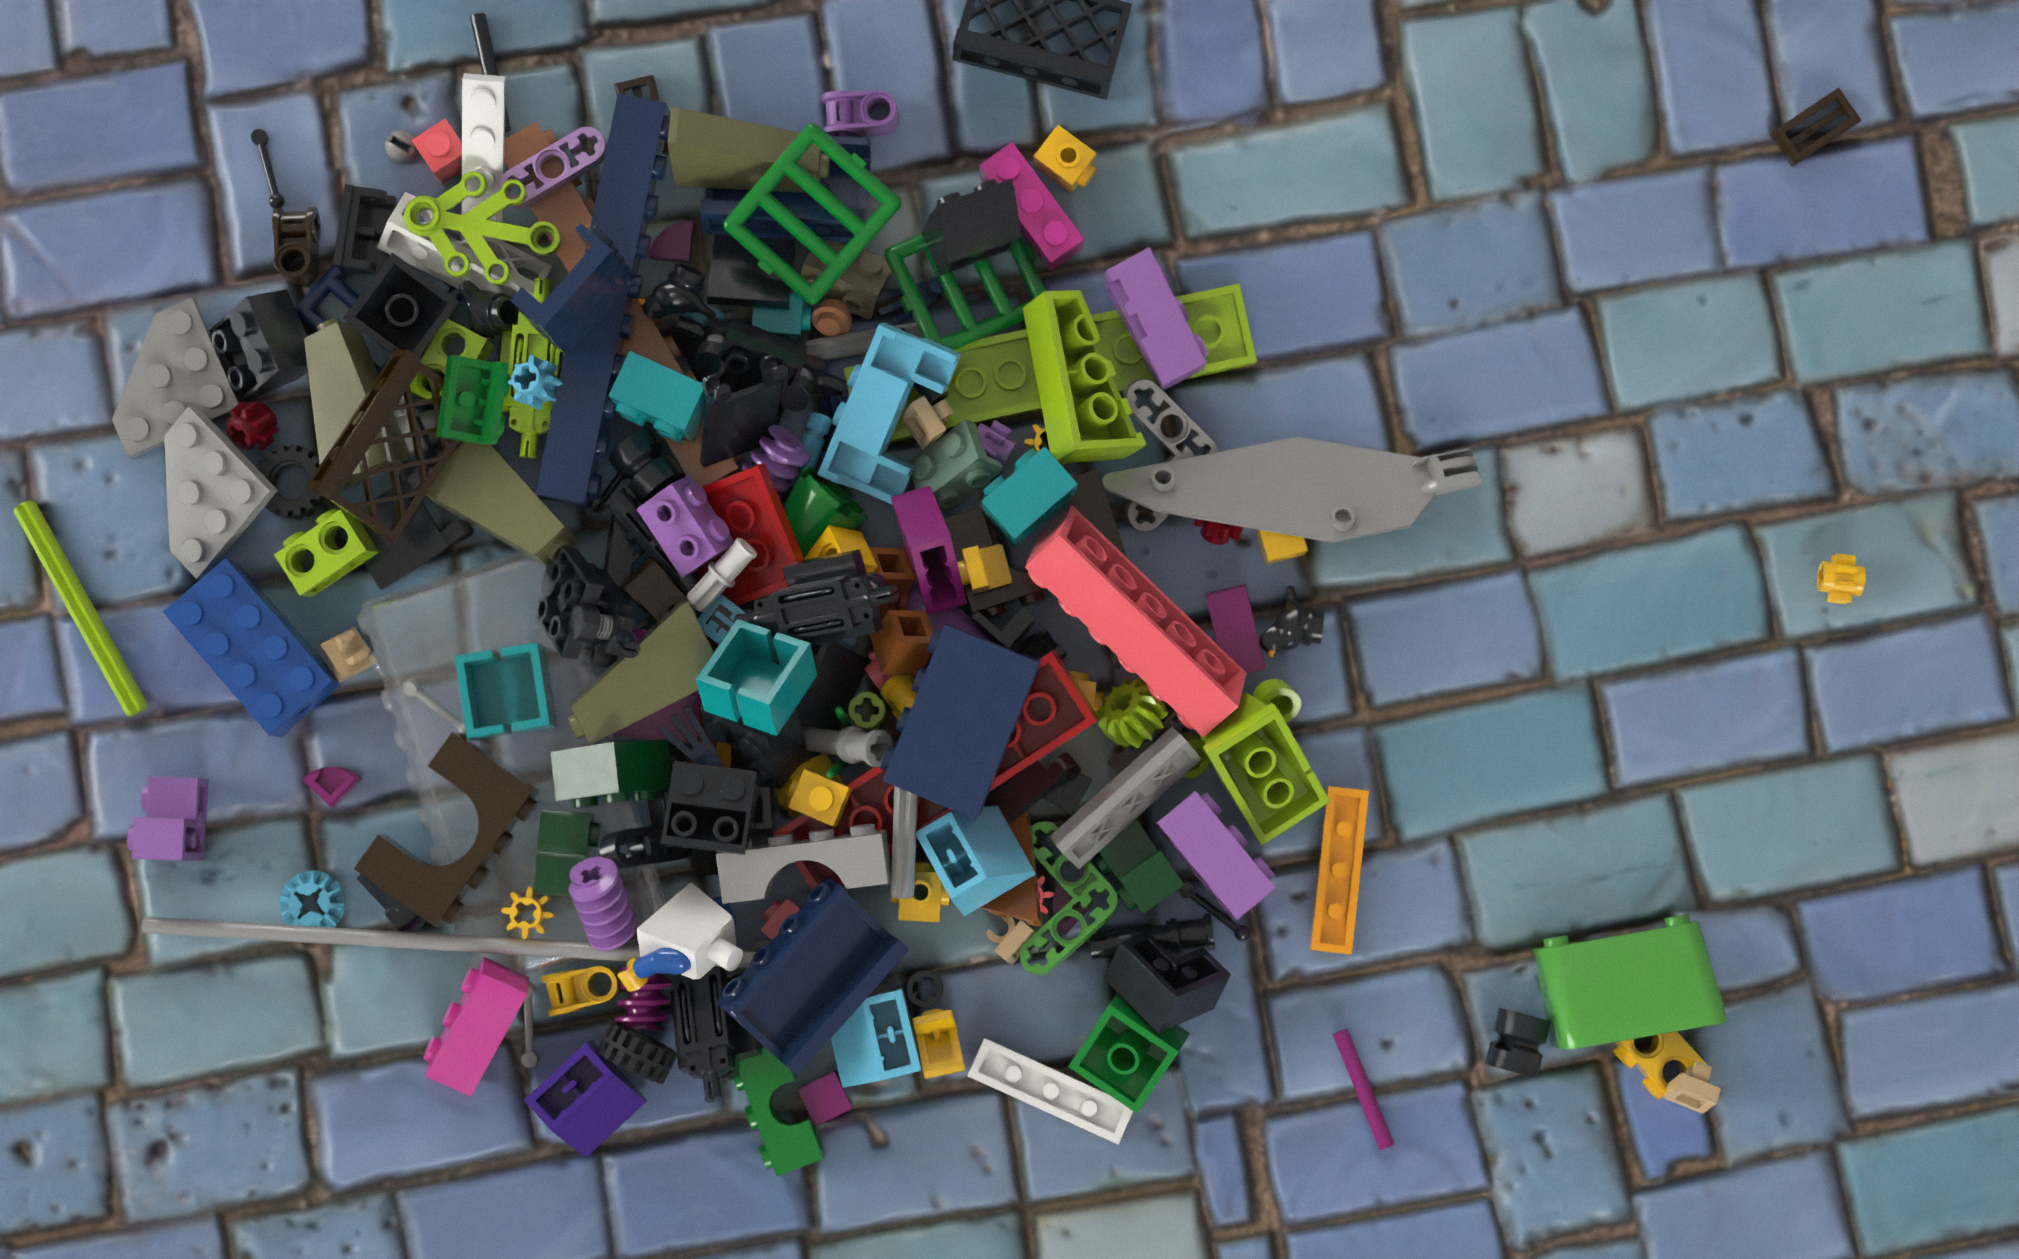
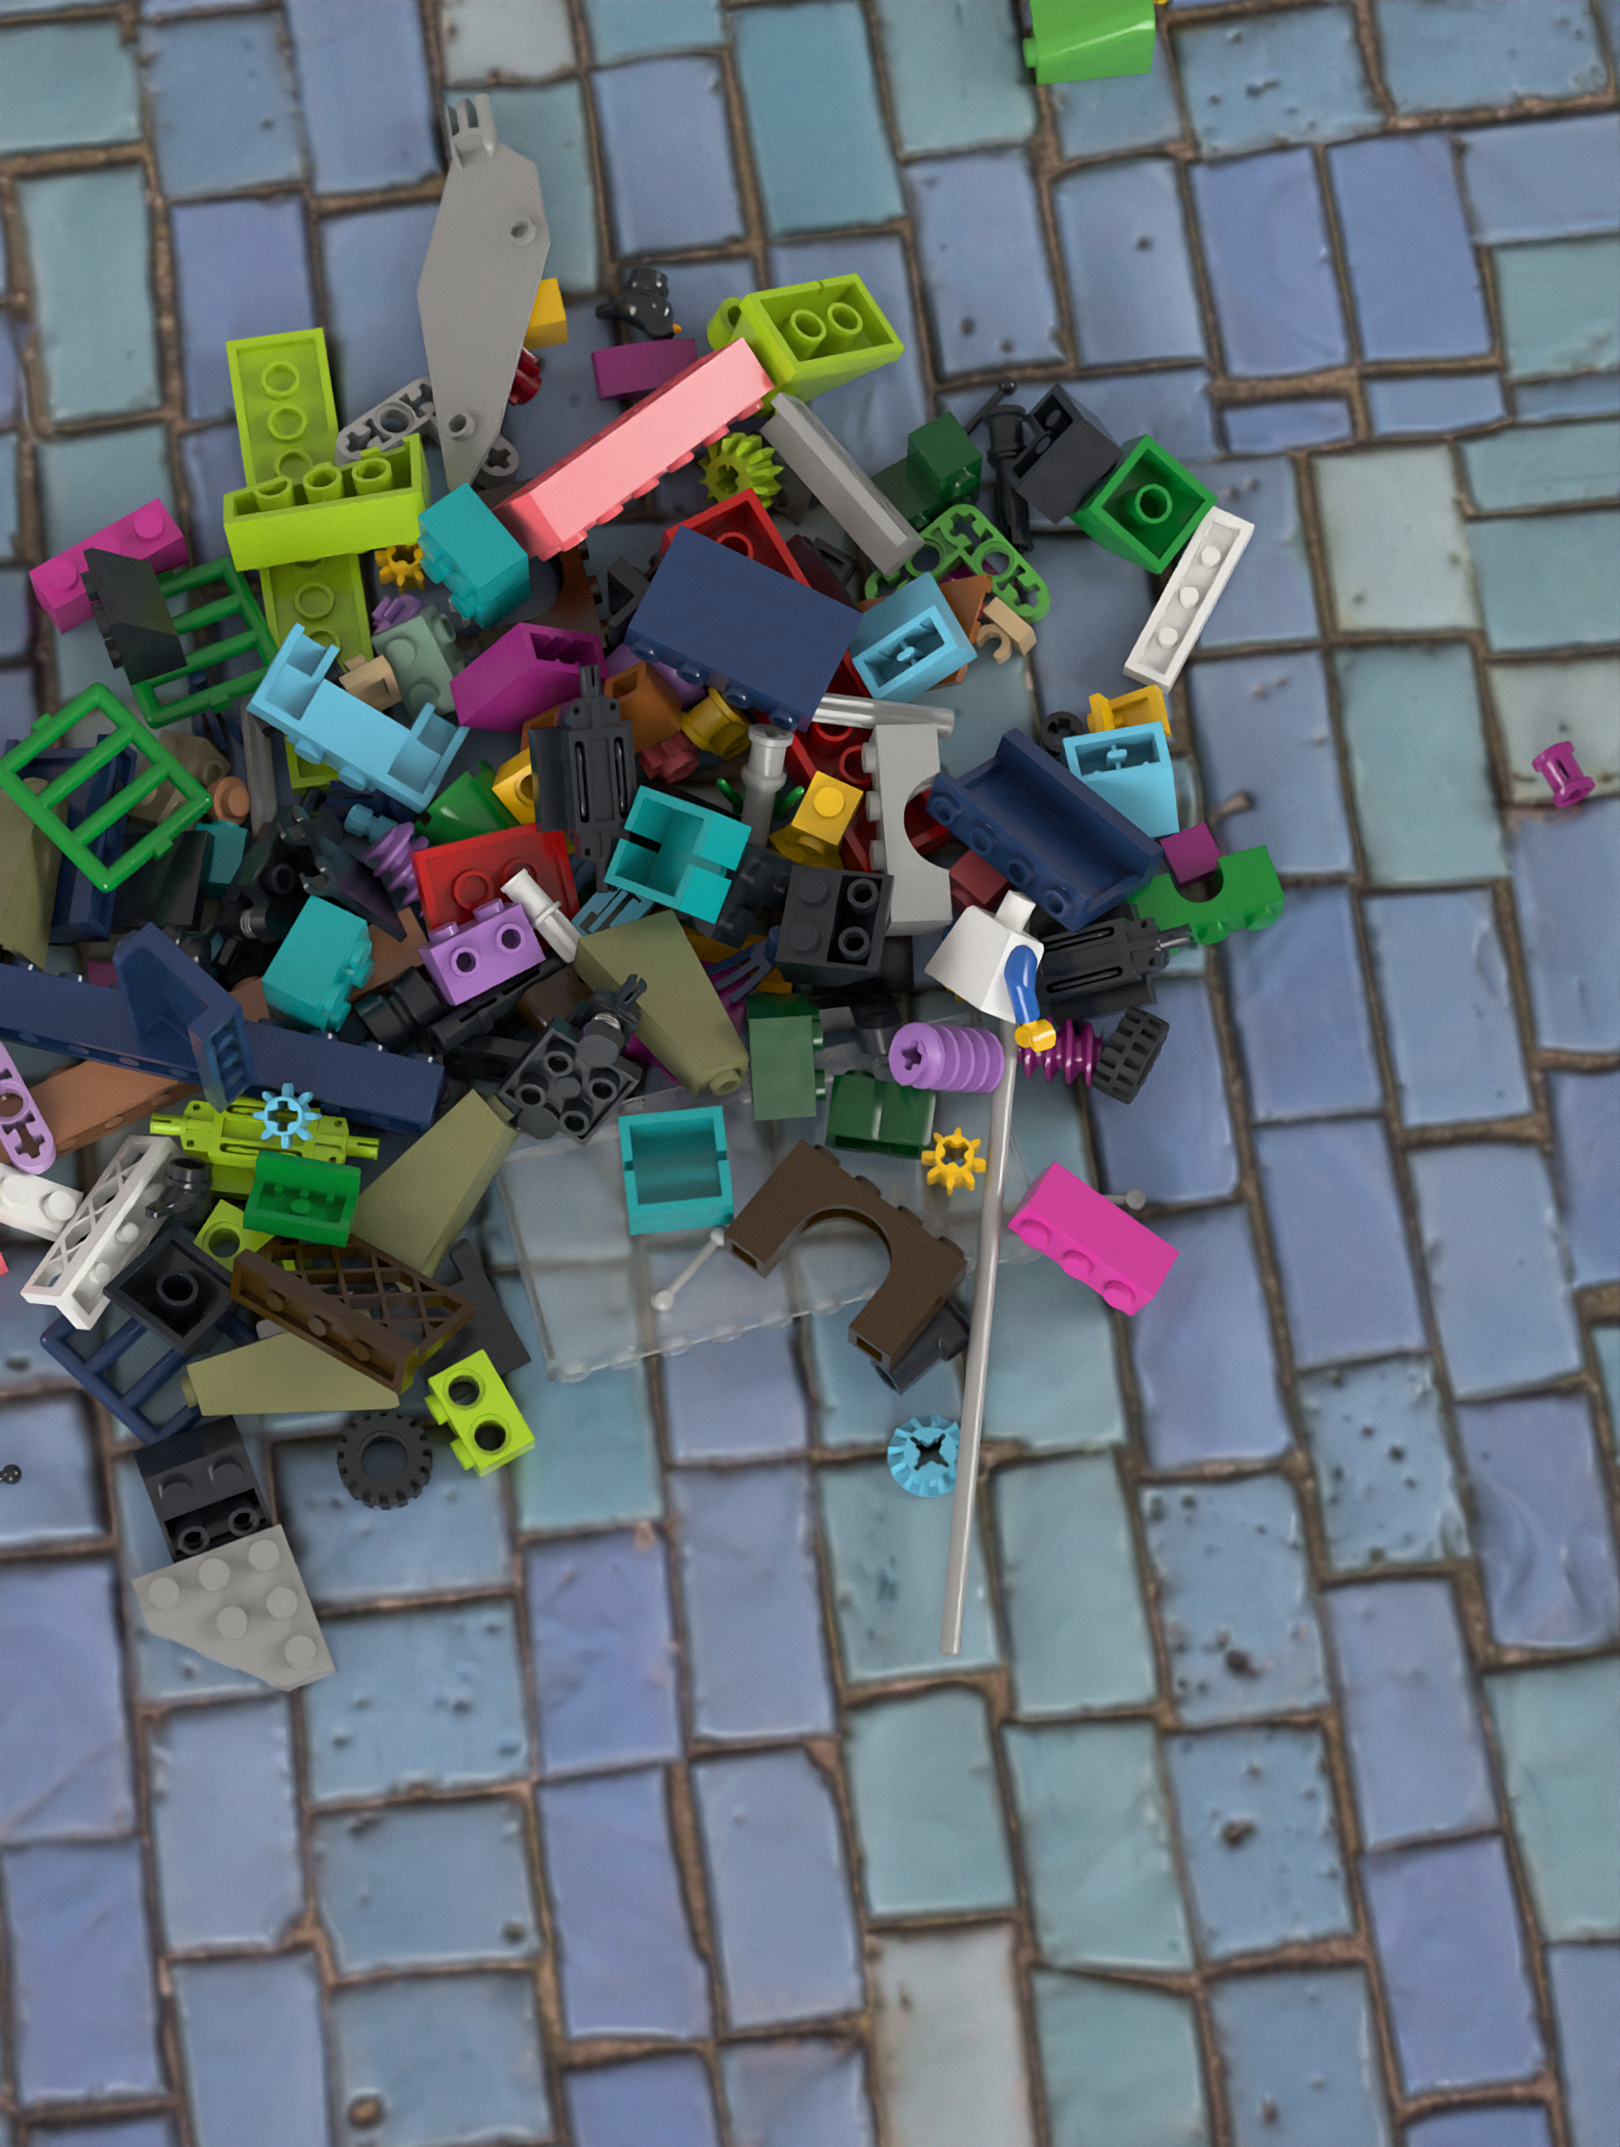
camera: 90 degrees left, 15 degrees down
lime axle [14,500,148,717] -> none
medium lavender brick [127,777,209,861] -> none
blue brick [163,558,342,738] -> none
light grey plate [164,406,278,579] -> none
dark red gear [226,401,278,452] -> none
dark brown piece [272,207,321,287] -> none
magenta tile [302,767,362,808] -> none
tan tile [317,626,376,683] -> none
black hinge [333,184,397,276] -> none
lime plant [404,171,562,286] -> none
dark purple slope [524,1040,647,1158] -> none
yellow piece [540,964,622,1017] -> none
lime bush [848,691,887,730] -> none
yellow brick [891,863,950,922] -> none
yellow bracket [957,544,1012,594] -> none
yellow brick [1033,125,1098,194] -> none
medium lavender wedge [1103,247,1209,391] -> none
medium lavender brick [1153,791,1276,920] -> none
light orange plate [1309,786,1369,955] -> none
magenta bar [1332,1028,1395,1150] -> none
black wheel [1485,1008,1551,1078] -> none

